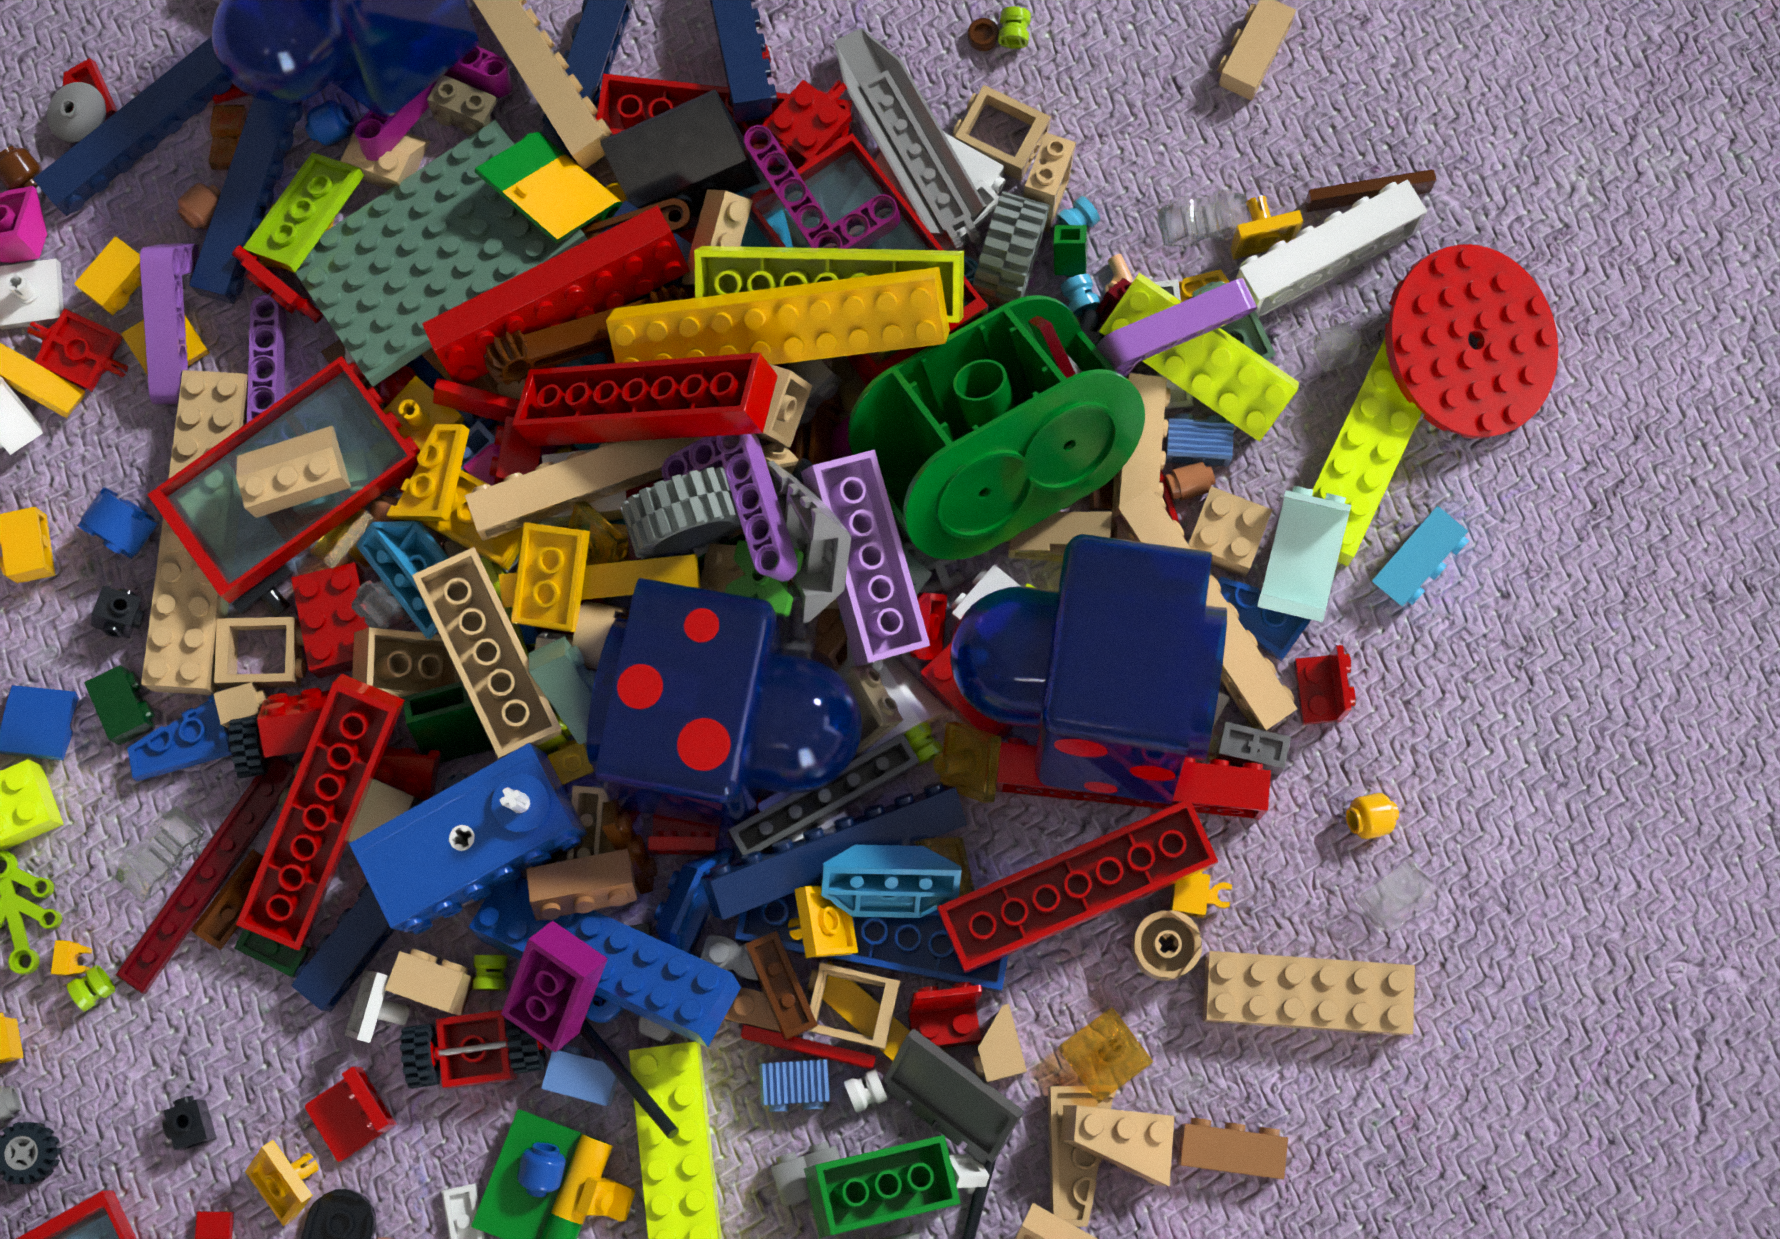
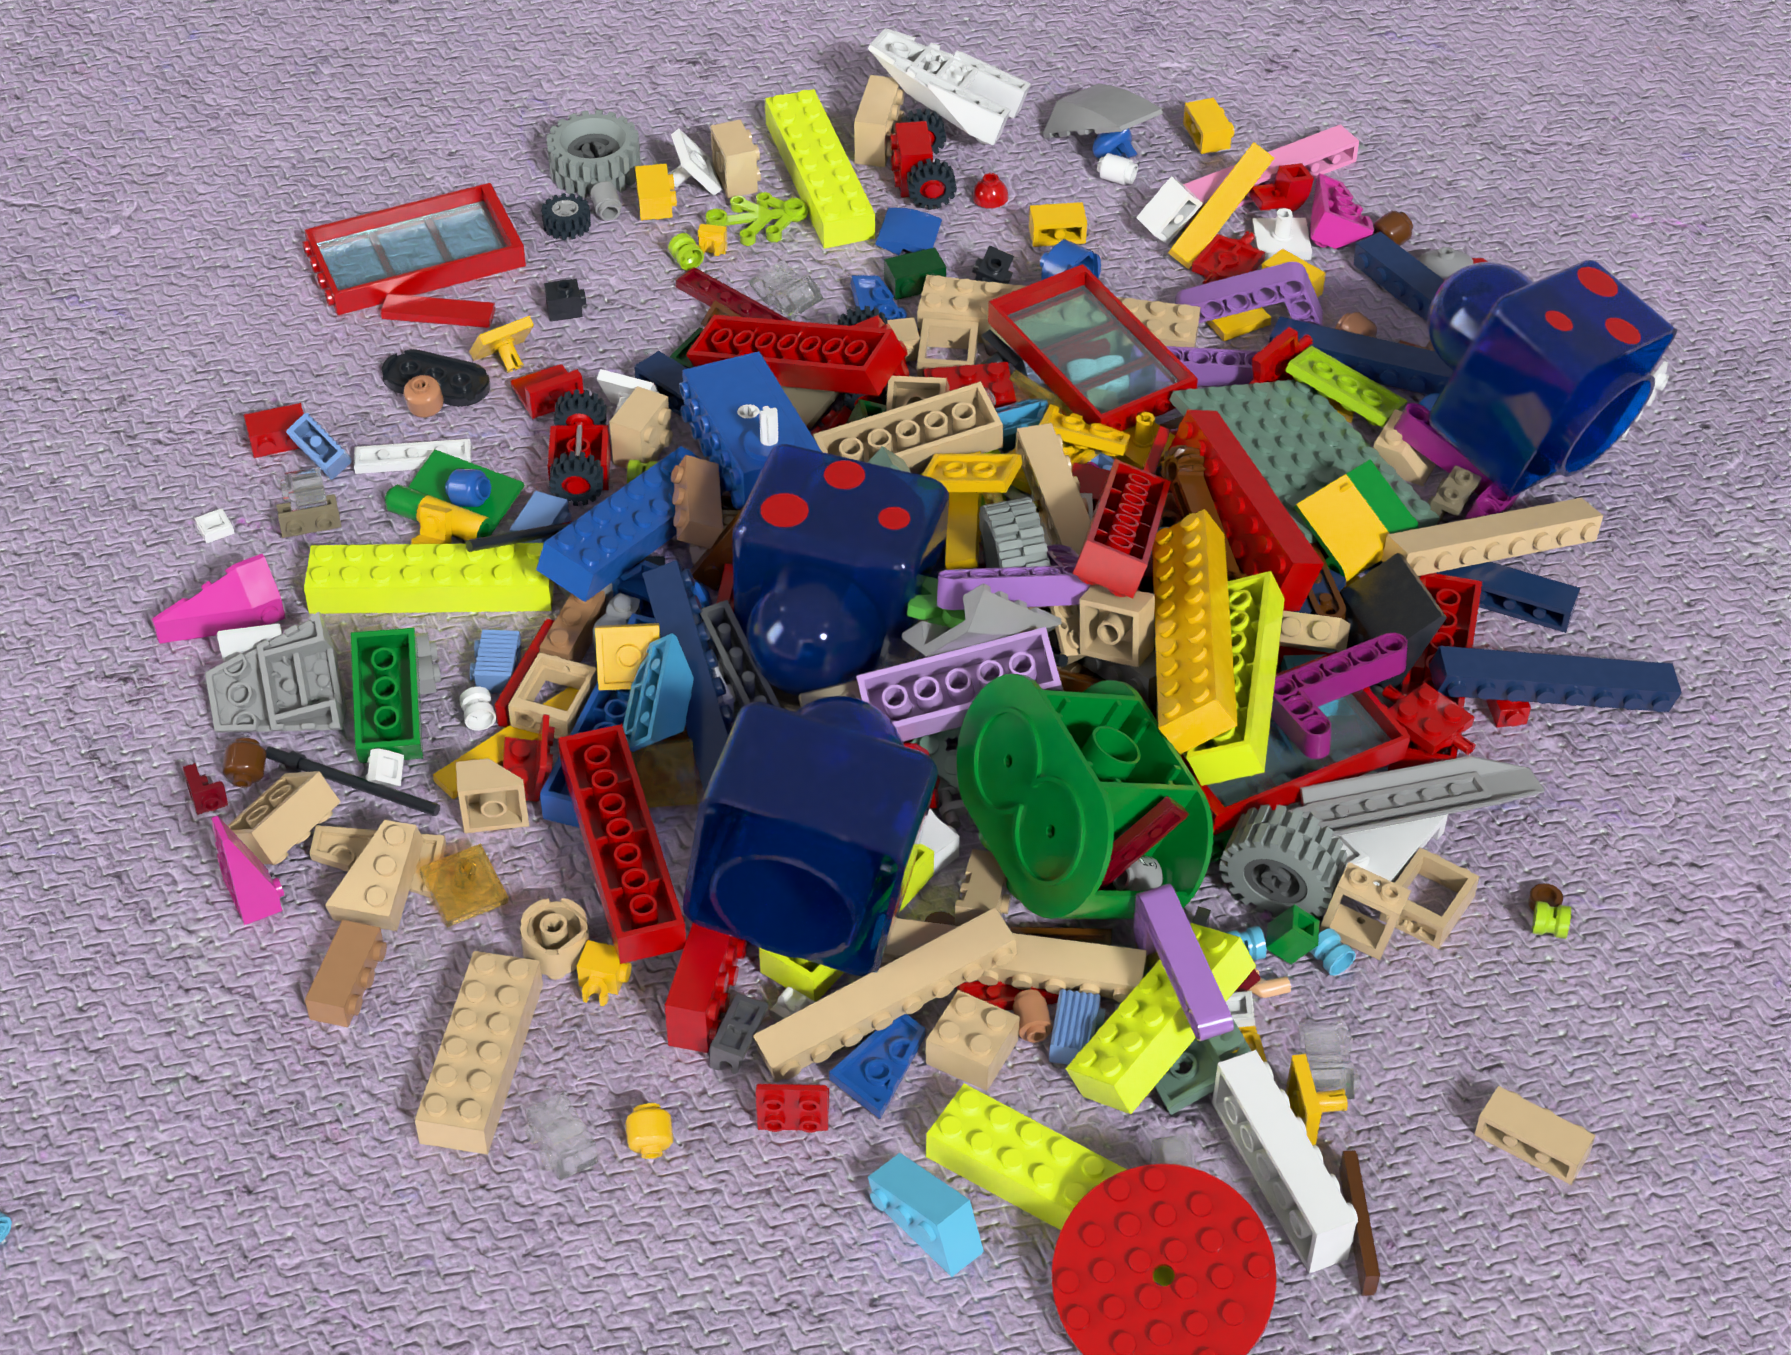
camera: 90 degrees right, 30 degrees down
tan slope [236,426,351,518] -> none
magenta brick [501,921,608,1053] -> none
reddish brown plate [744,931,818,1041] -> none
dark grey hinge [883,1028,1024,1165] -> none
light aqua panel [1257,486,1351,622] -> none

